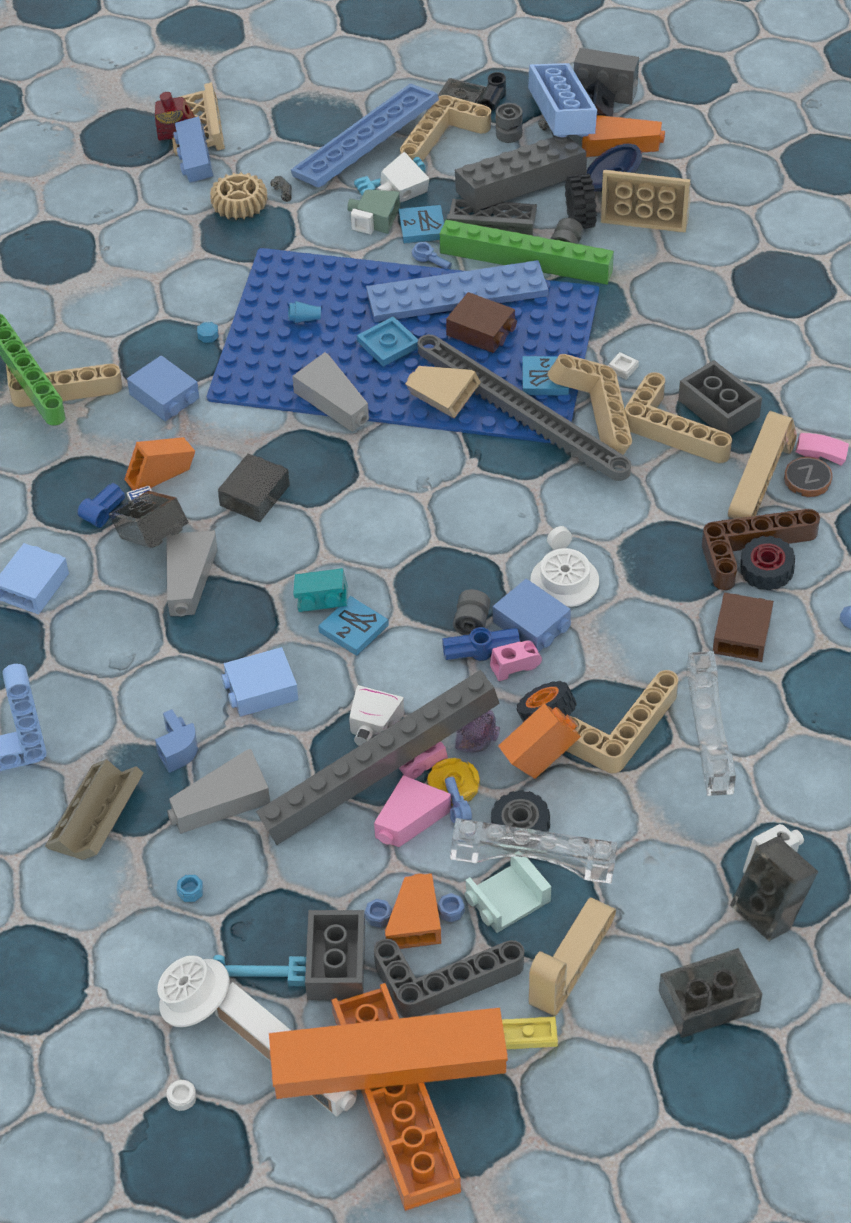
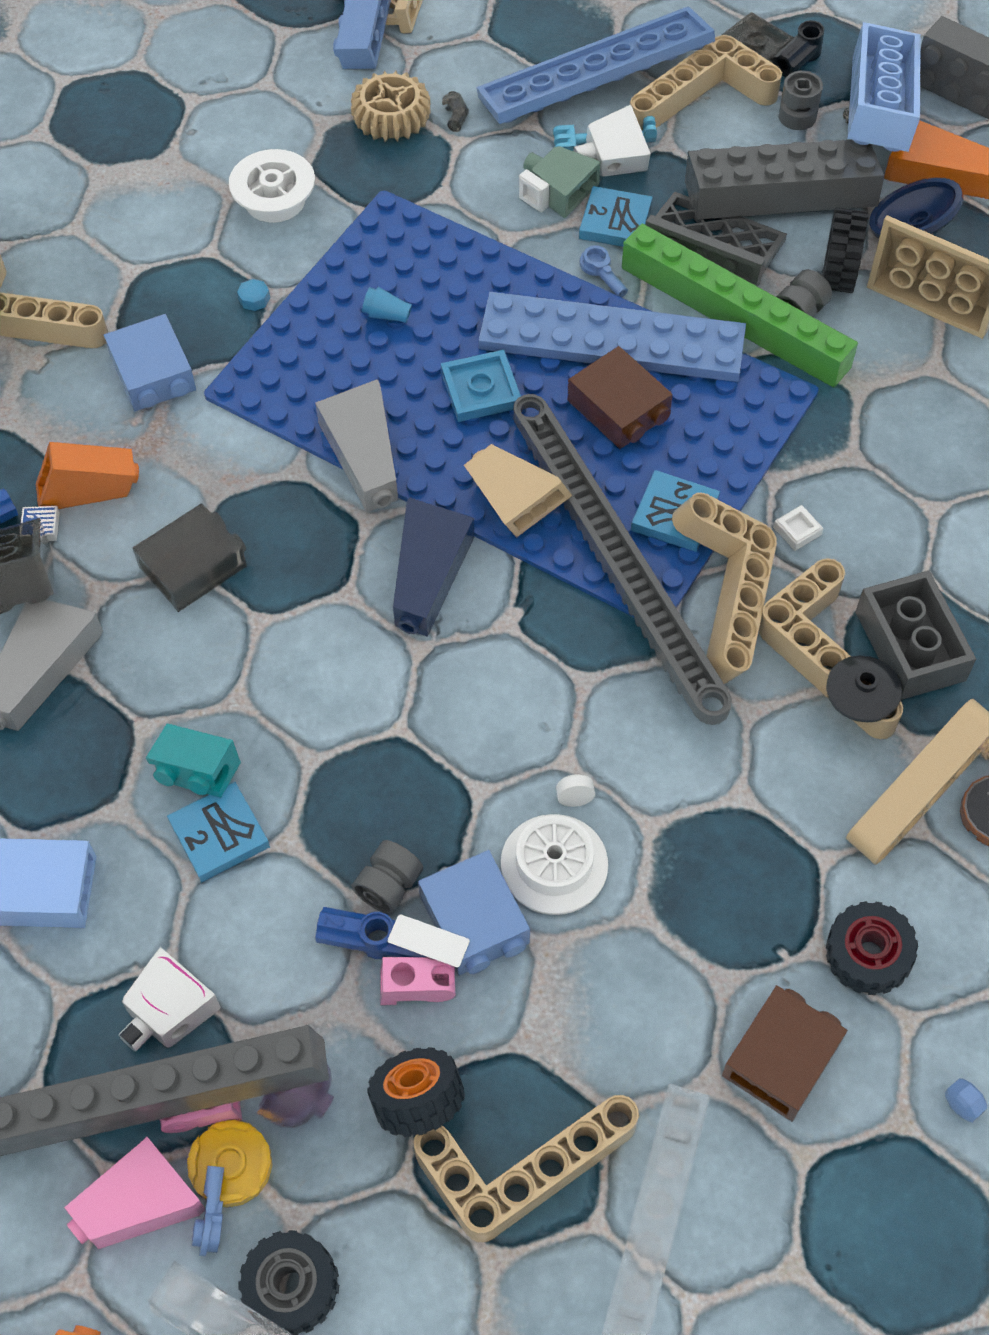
camera: 20 degrees right, 10 degrees up
orange brick [498,703,581,779] -> none
black brick [585,80,615,117] -> none
reddish brown beam [702,509,820,590] -> none
none -> white piece [229,149,315,223]
none -> white sticker [388,914,470,967]
none -> dark blue slope [393,498,474,637]
none -> black dish [826,655,902,723]

